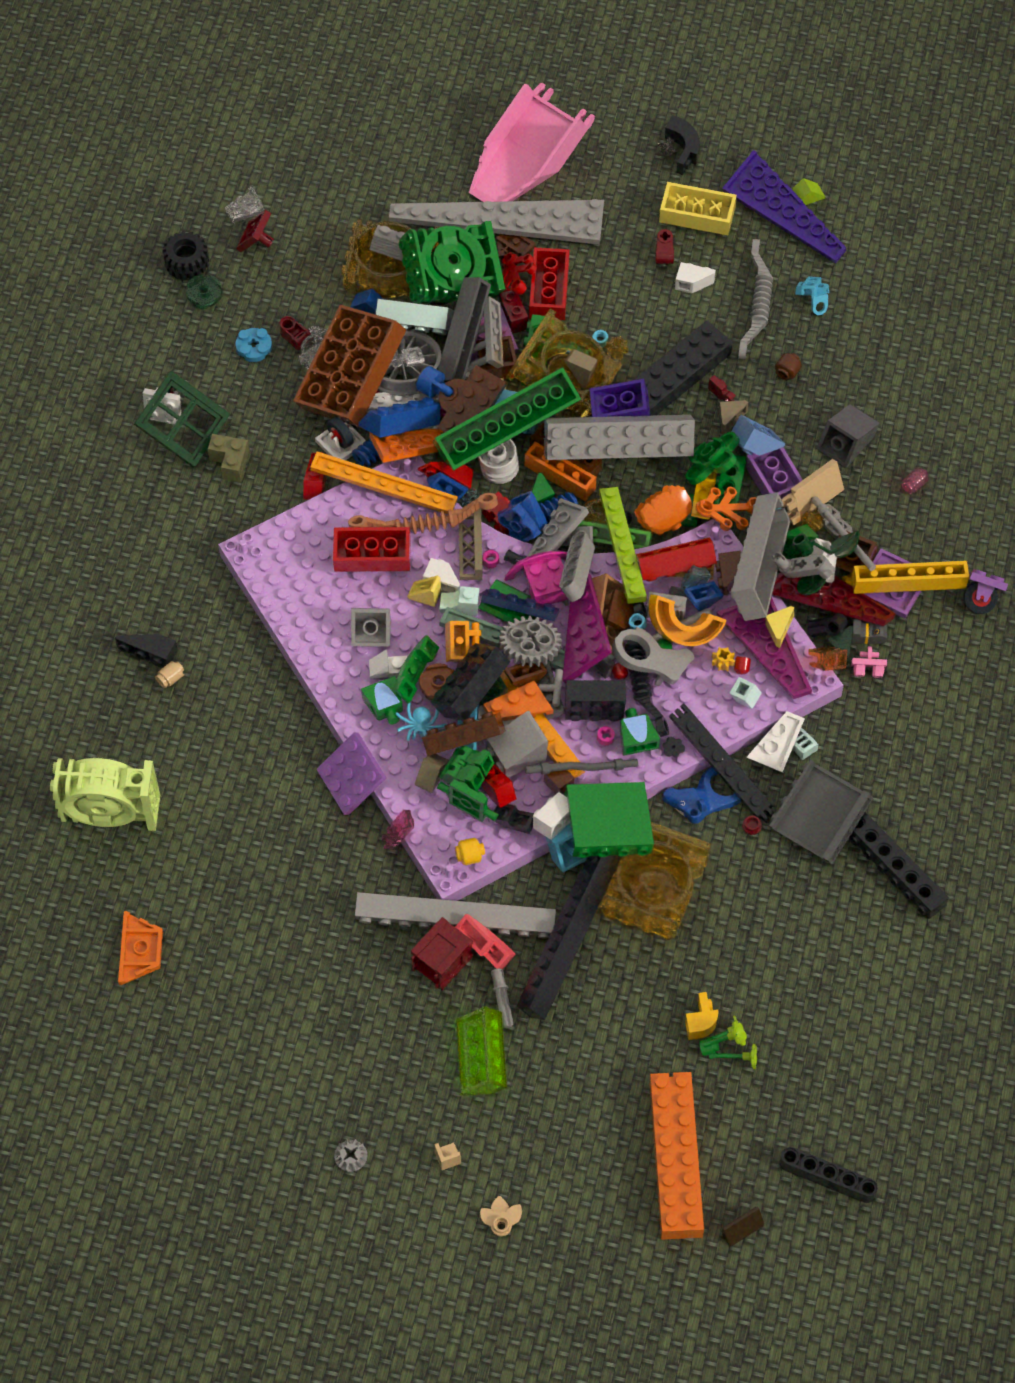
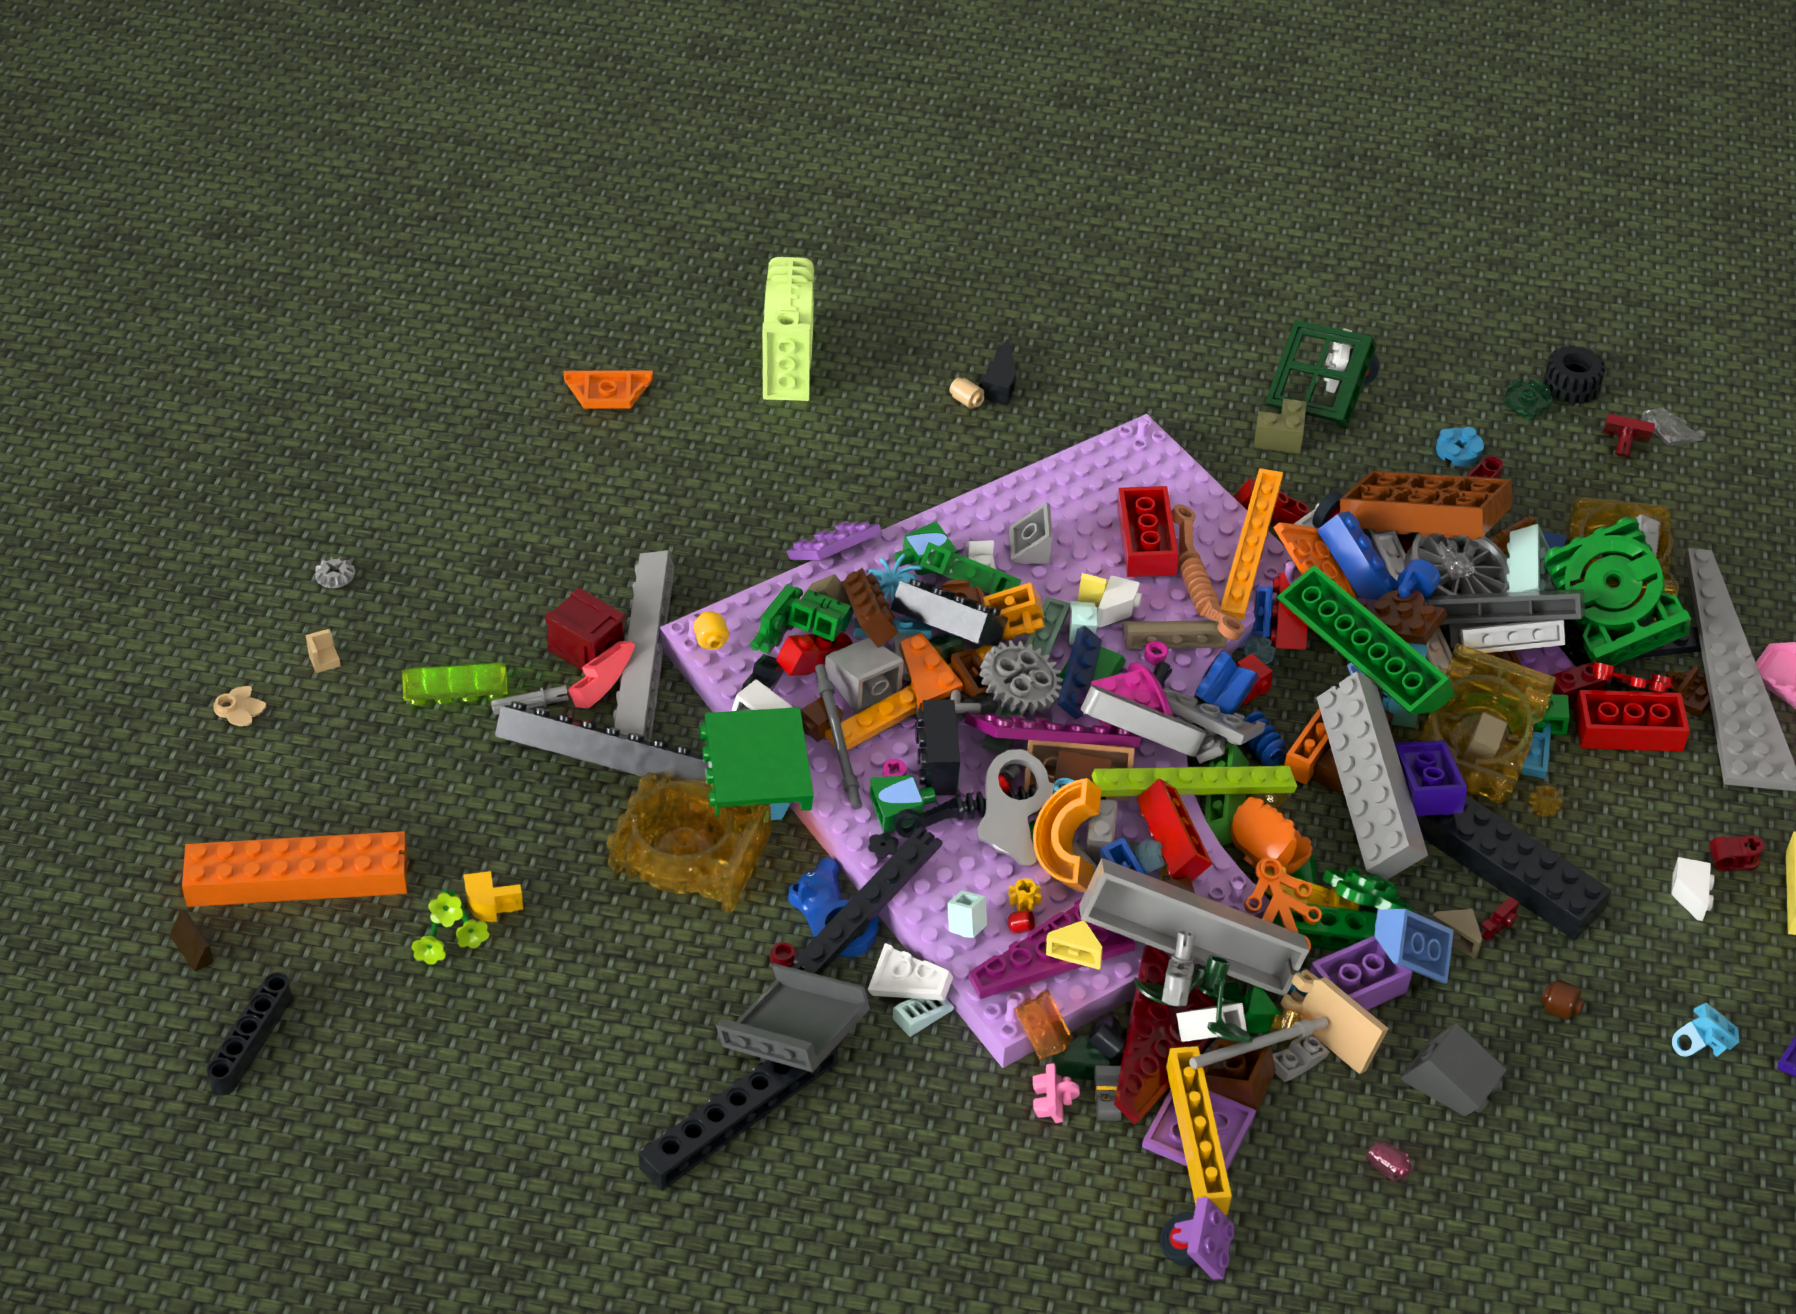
camera: 85 degrees right, 15 degrees down
clear pink plate [381,810,414,849] -> none
white wheel [478,439,519,484] -> none
green slope [532,473,555,504] -> none
medium azure axle [592,330,608,348] -> none
light grey piece [738,239,773,359] -> none

